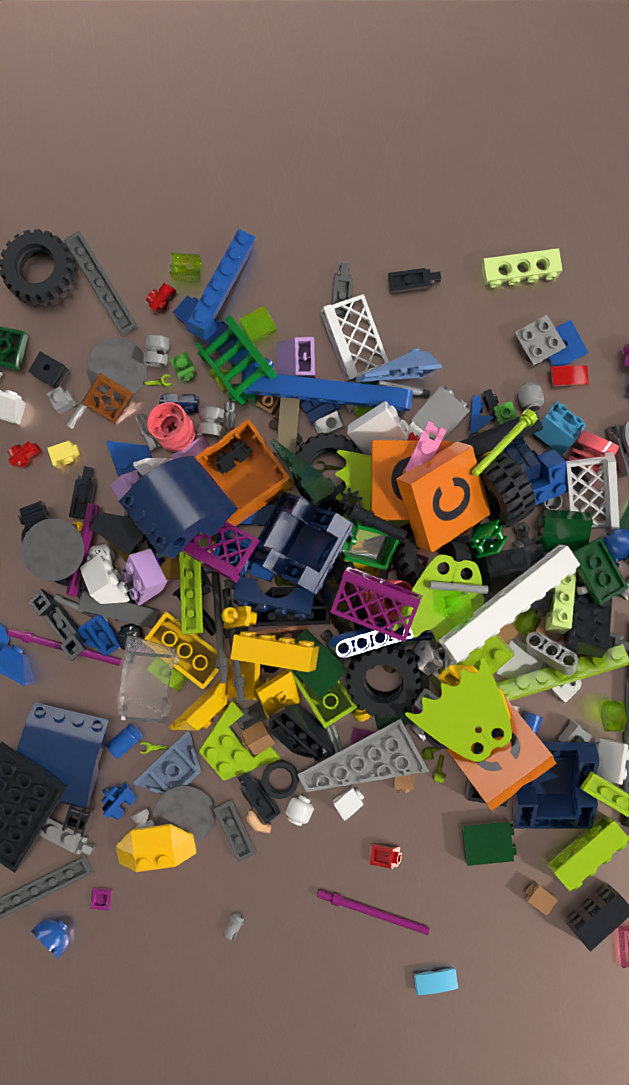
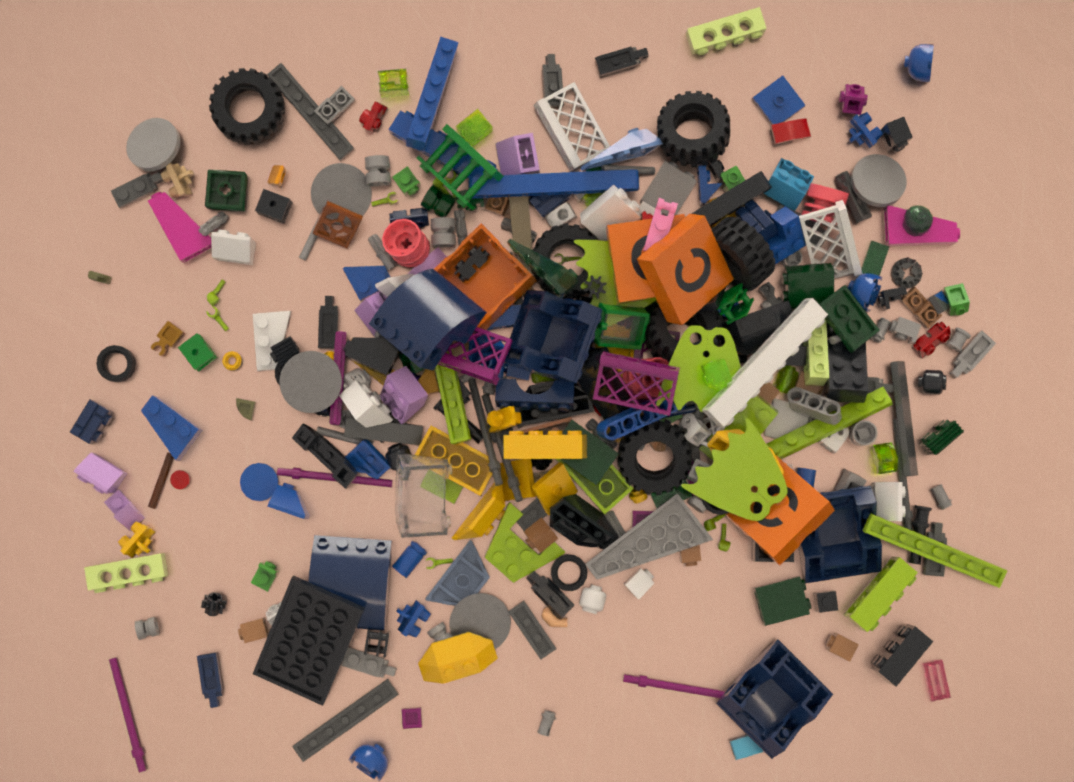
camera: 15 degrees left, 0 degrees up
red plate [7,441,41,467] -> none
light grey brick [47,387,77,414] -> none
light yellow brick [47,441,80,468] -> none
black pin [347,502,407,542] -> none
red bracket [370,844,402,869] -> none
light grey bar [428,581,488,594] -> none
lime piece [472,409,538,477] -> none
light grey hinge [515,315,566,366] -> none
light grey head [517,382,544,411] -> none
none -> white wing [253,311,292,371]
none -> light orange slope [267,165,286,187]
none -> light grey slope [314,86,355,125]
none -> dark green wheel [421,185,456,217]
none -> black tyre [657,91,730,167]
none -> dark blue slope [716,639,833,759]
none -> black brick [813,590,838,613]
none -> light grey wheel [848,420,878,446]

